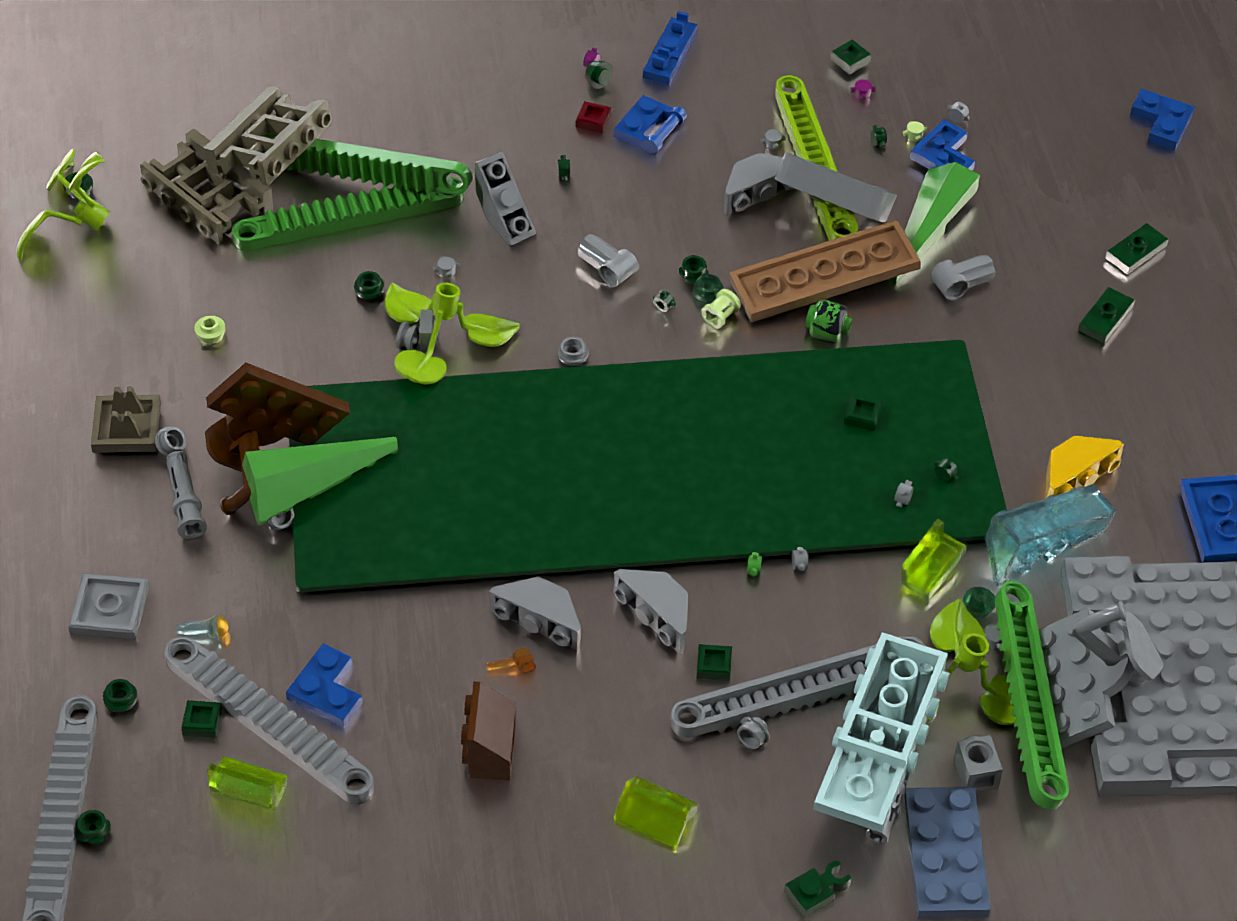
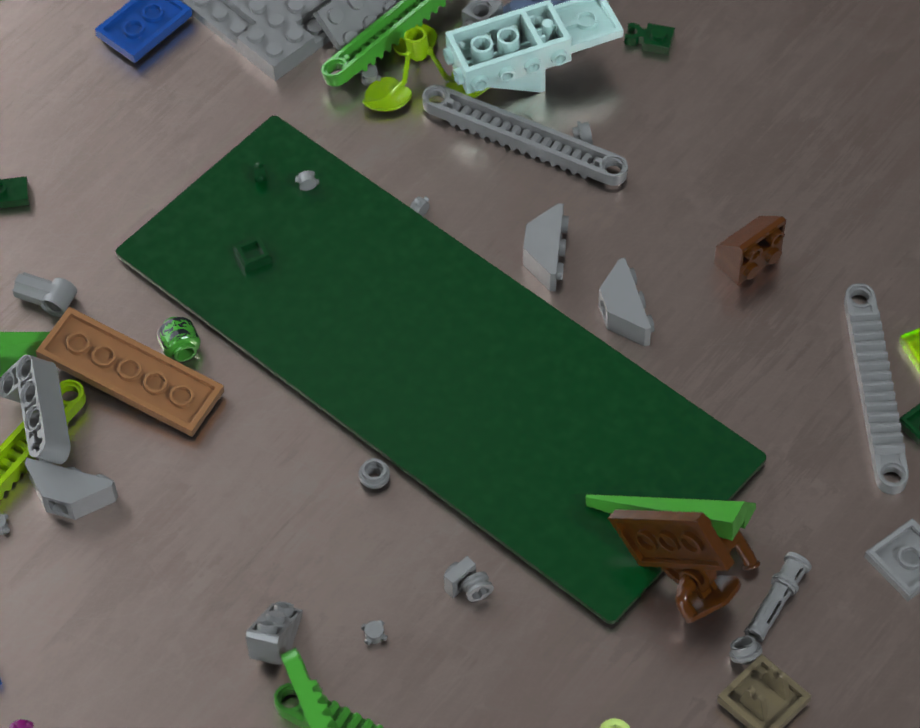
camera: 130 degrees left, 5 degrees up
clear light blue piece [176,615,229,639] -> none
blue plate [286,643,363,727] -> none
dark green plate [354,271,385,299] -> none
lime plant [385,282,520,384] -> none
clear orange hand [486,648,536,674] -> none
dark green piece [557,155,570,181] -> none
dark red tile [575,101,612,134] -> none
light grey piece [578,234,639,287] -> none
dark green plate [585,61,612,89] -> none
blue plate [613,95,687,154] -> none
clear neon green panel [613,776,699,847] -> none
dark green piece [652,290,676,312] -> none
dark green plate [679,255,709,283] -> none
clear green plate [693,274,724,302] -> none
dark green tile [696,644,732,681] -> none
yellowish green bush [701,289,741,329] -> none
bright green piece [747,552,762,577] -> none
clear neon green panel [901,519,966,600] -> none
clear green plate [963,587,996,619] -> none
clear light blue wedge [985,484,1117,587] -> none
yellow slope [1045,435,1124,509] -> none

